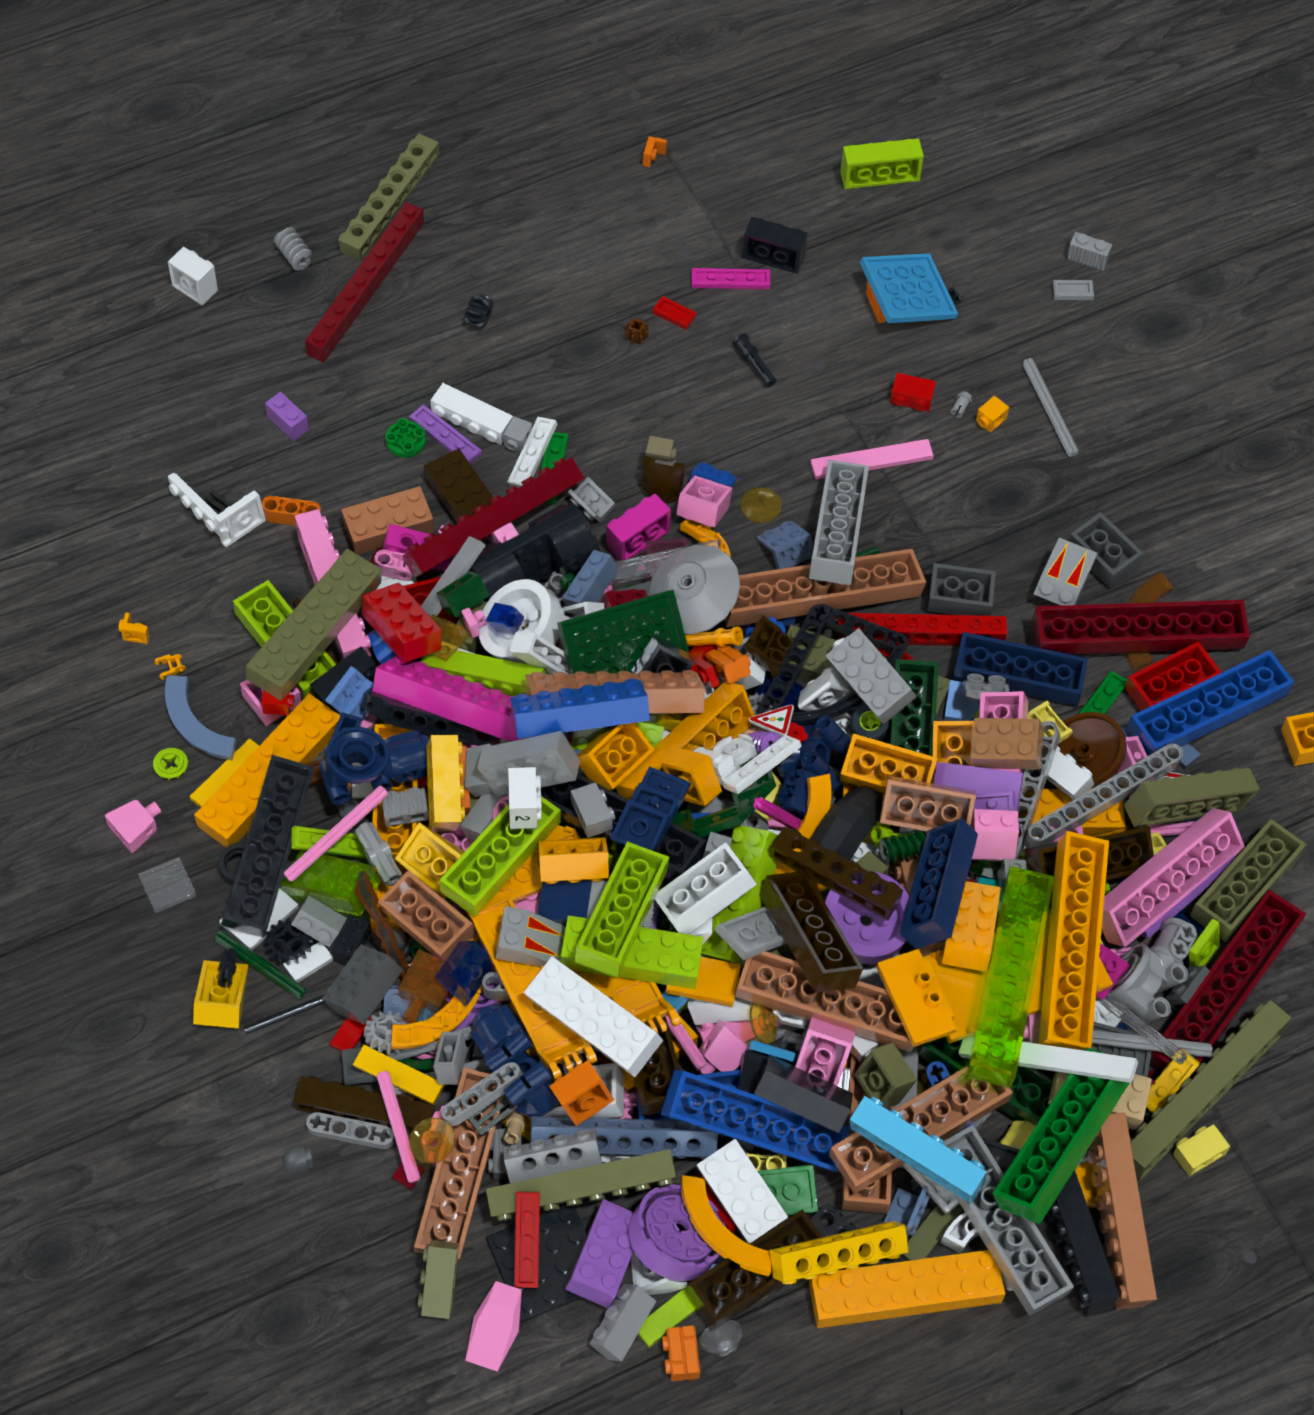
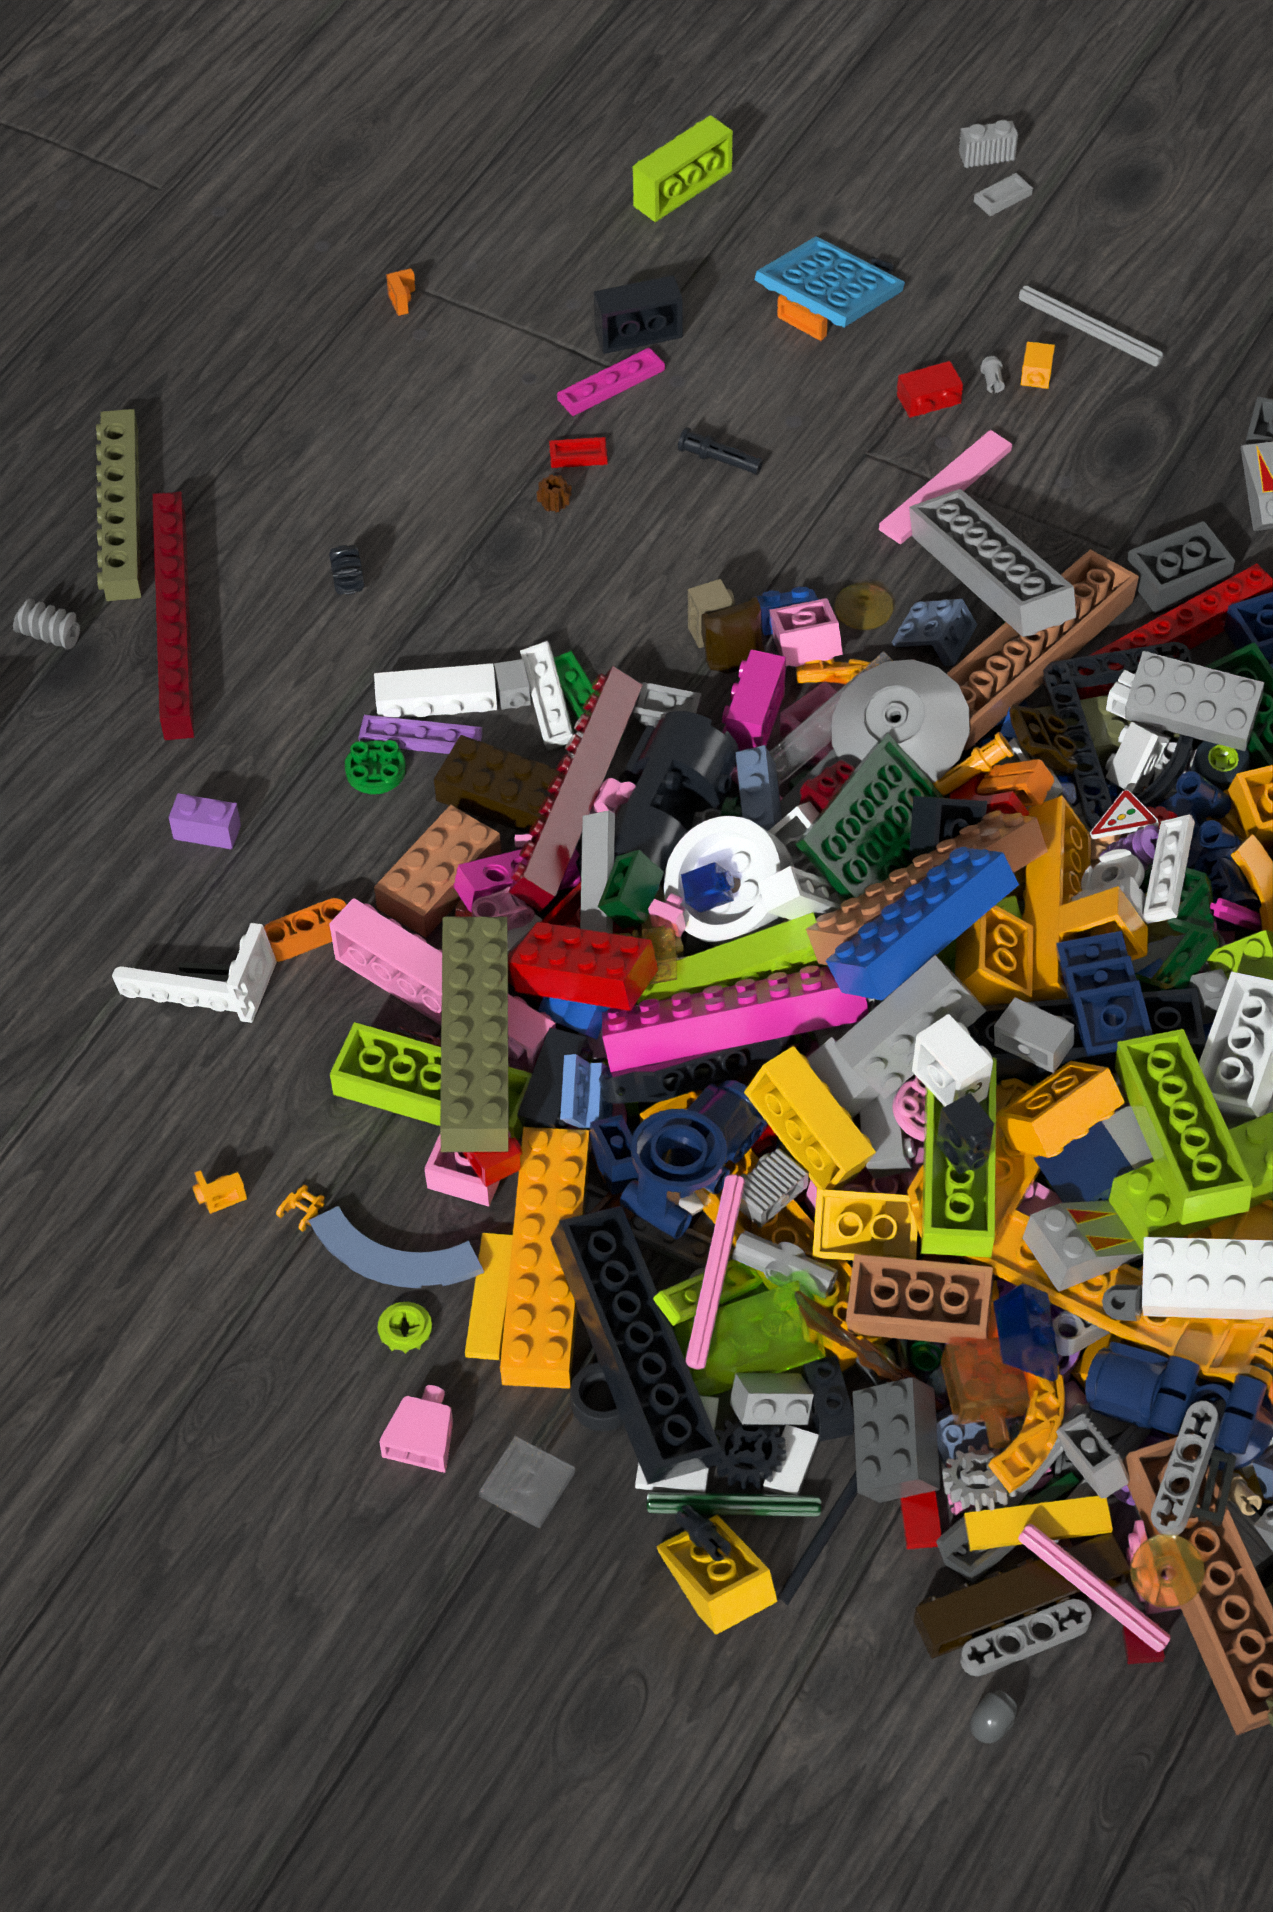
camera: 30 degrees left, 5 degrees down
none -> black brick [936,1093,994,1175]
none -> dark grey piece [1102,1284,1143,1321]

